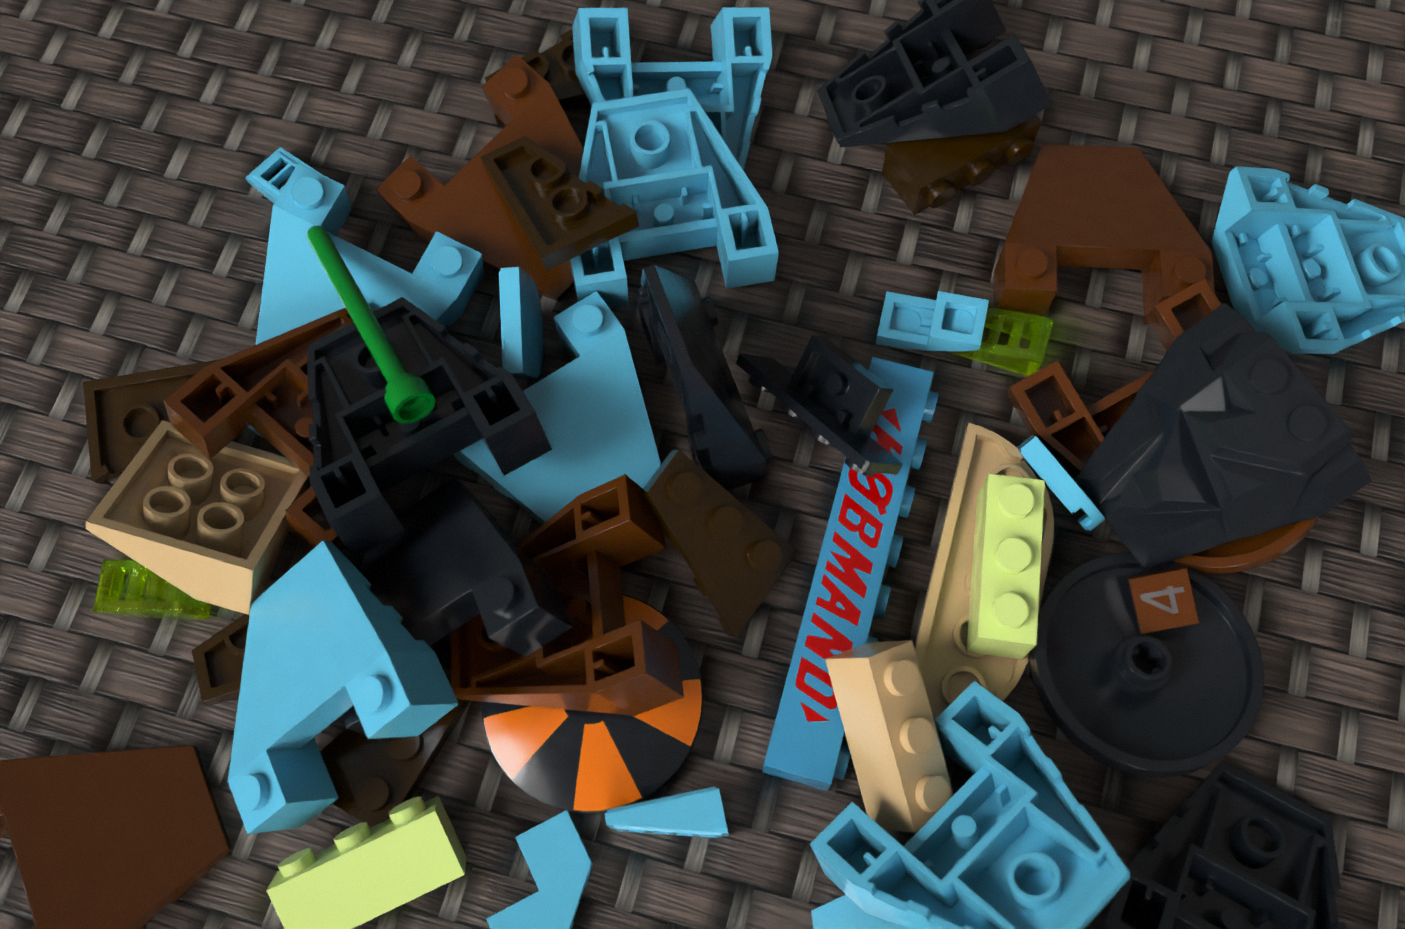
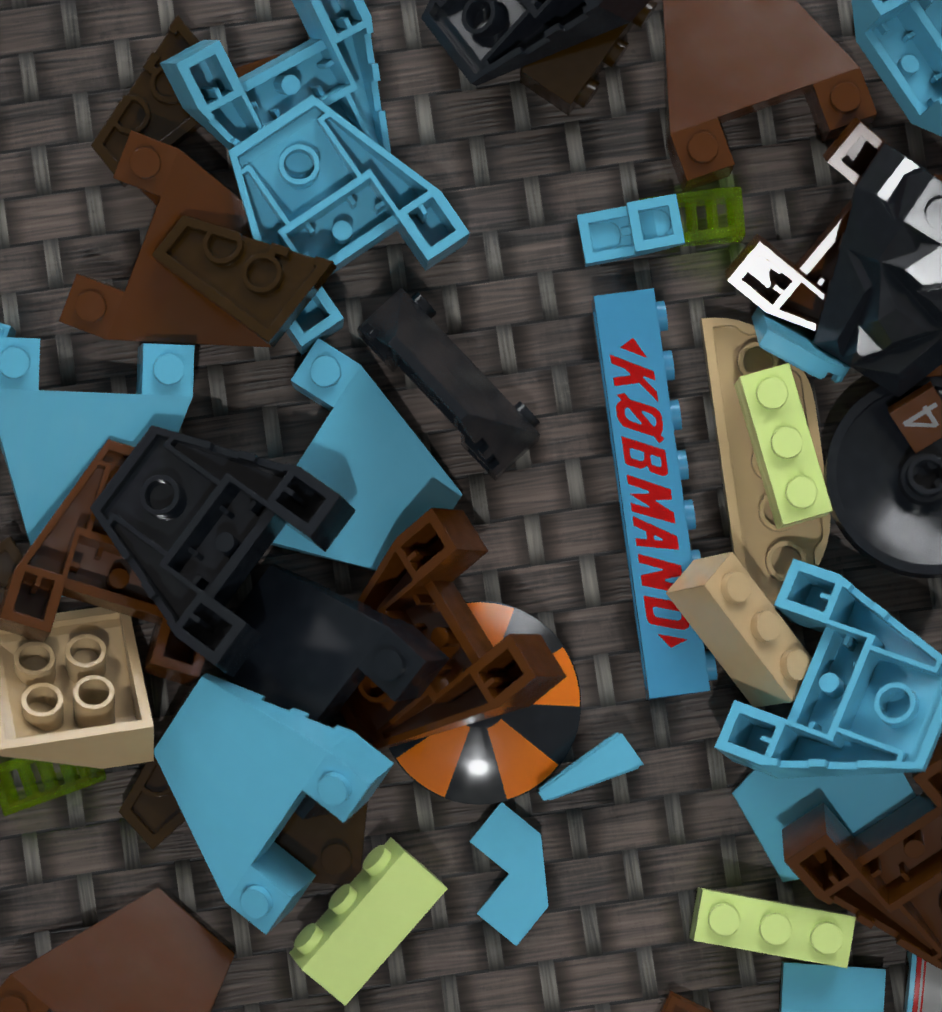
camera: 30 degrees left, 15 degrees up
green piece [307,225,436,424] -> none
medium azure tile [499,267,544,379] -> none
dark brown wing [640,450,797,638] -> none
black bracket [736,335,903,477] -> none

